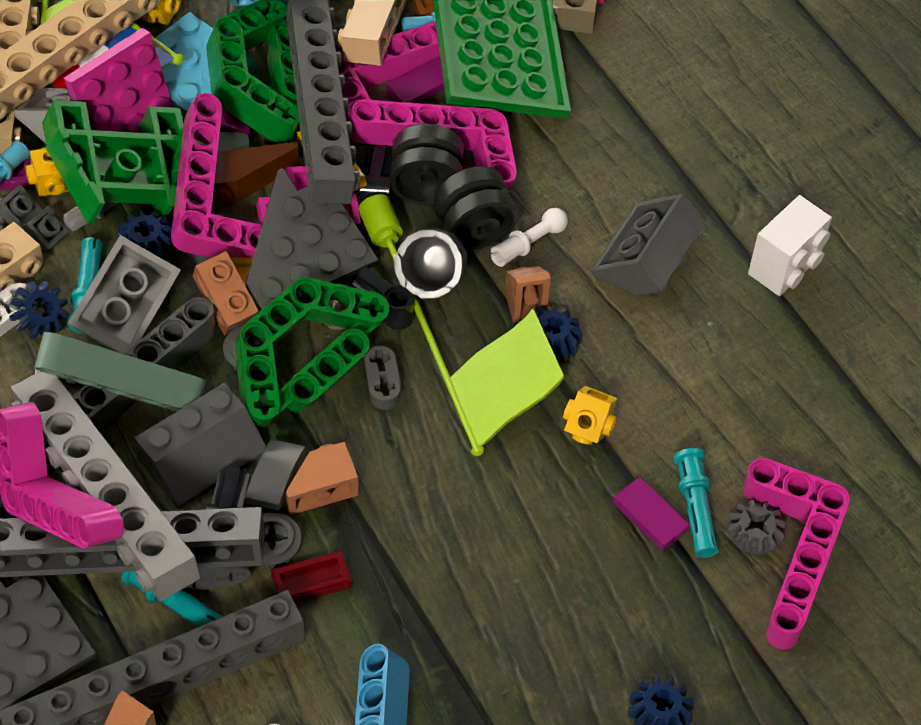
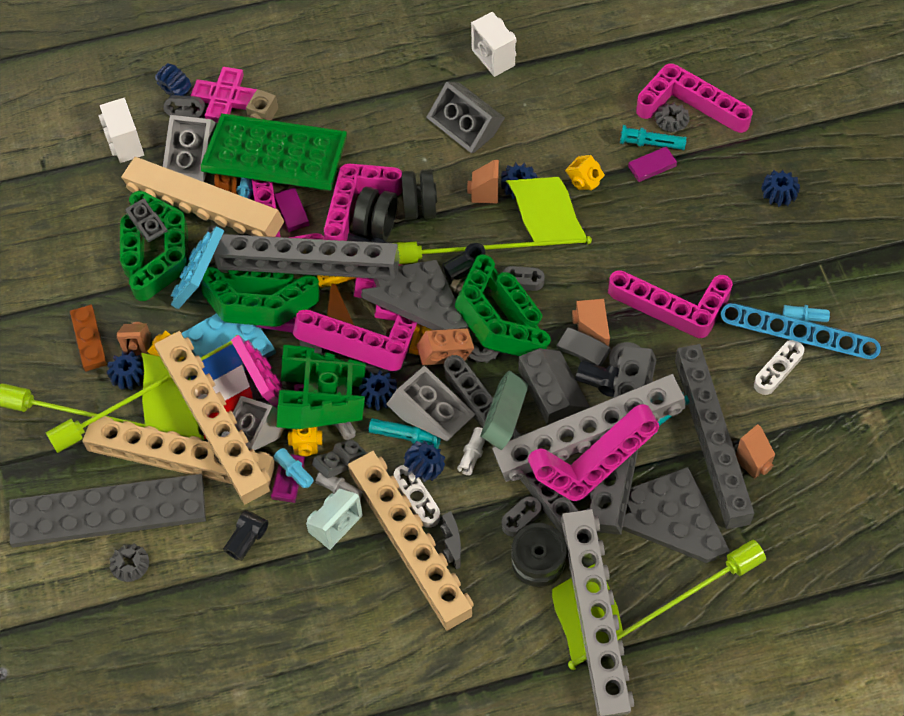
camera: 70 degrees left, 5 degrees up
dark red tile [270,550,352,604] -> none
dark grey cylinder [394,229,467,298] -> none
white pin [491,208,568,267] -> none
none -> dark pink beam [608,271,733,338]

